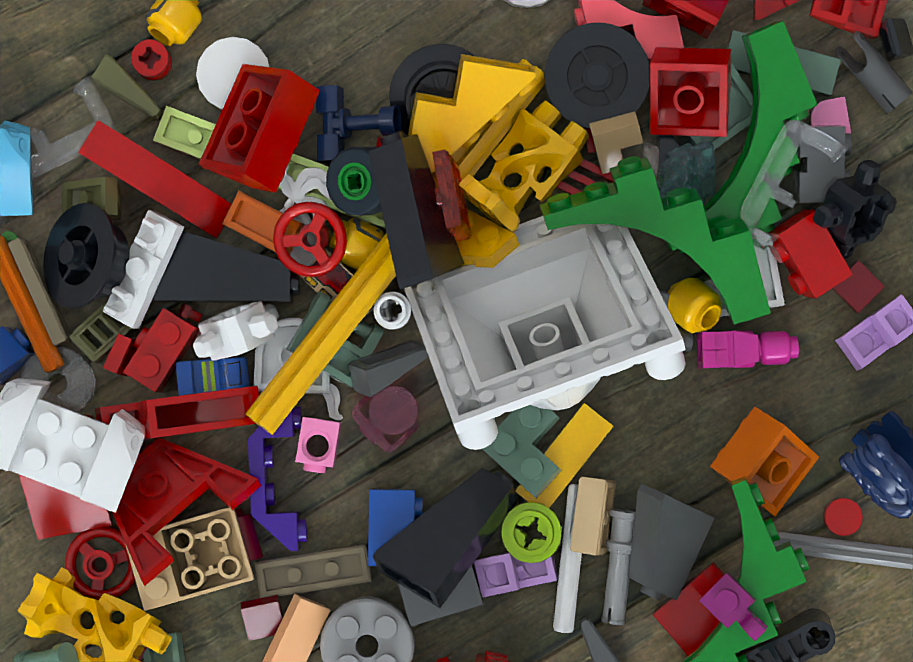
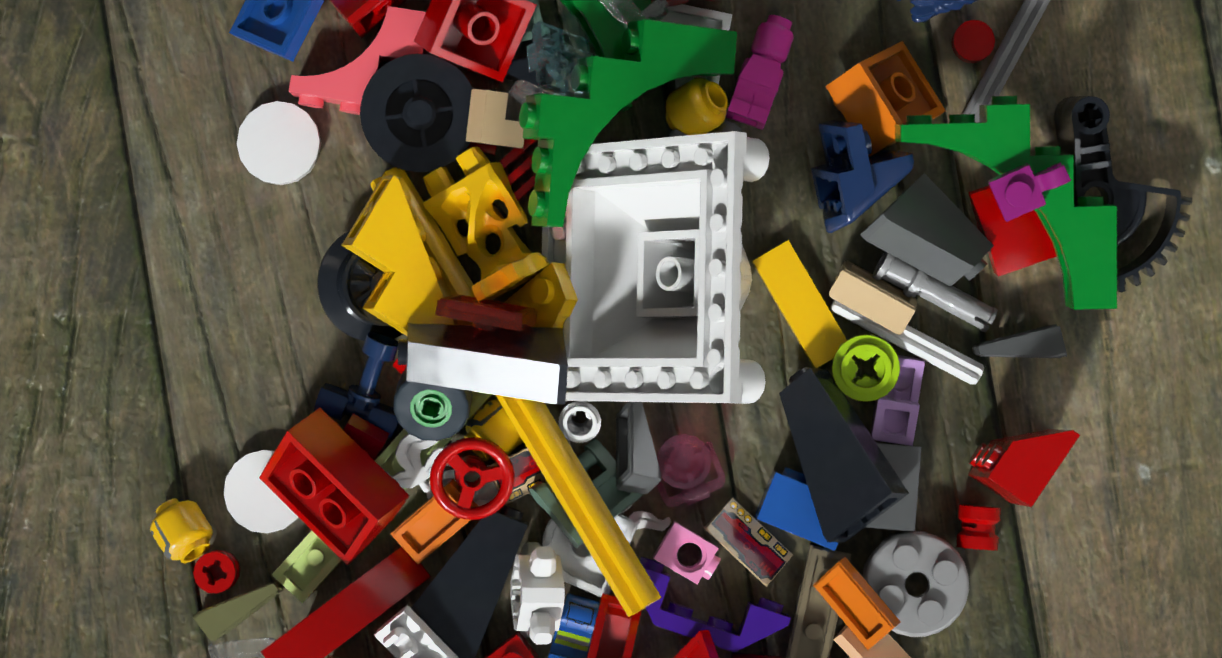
camera: 70 degrees left, 0 degrees up
red piece [177,303,203,323] -> none
sand green plate [482,405,562,499] -> none
none -> dark red tile [343,414,389,460]
none -> slope [704,498,793,587]
none -> dark blue piece [811,120,915,233]
none -> orange tile [813,557,901,650]

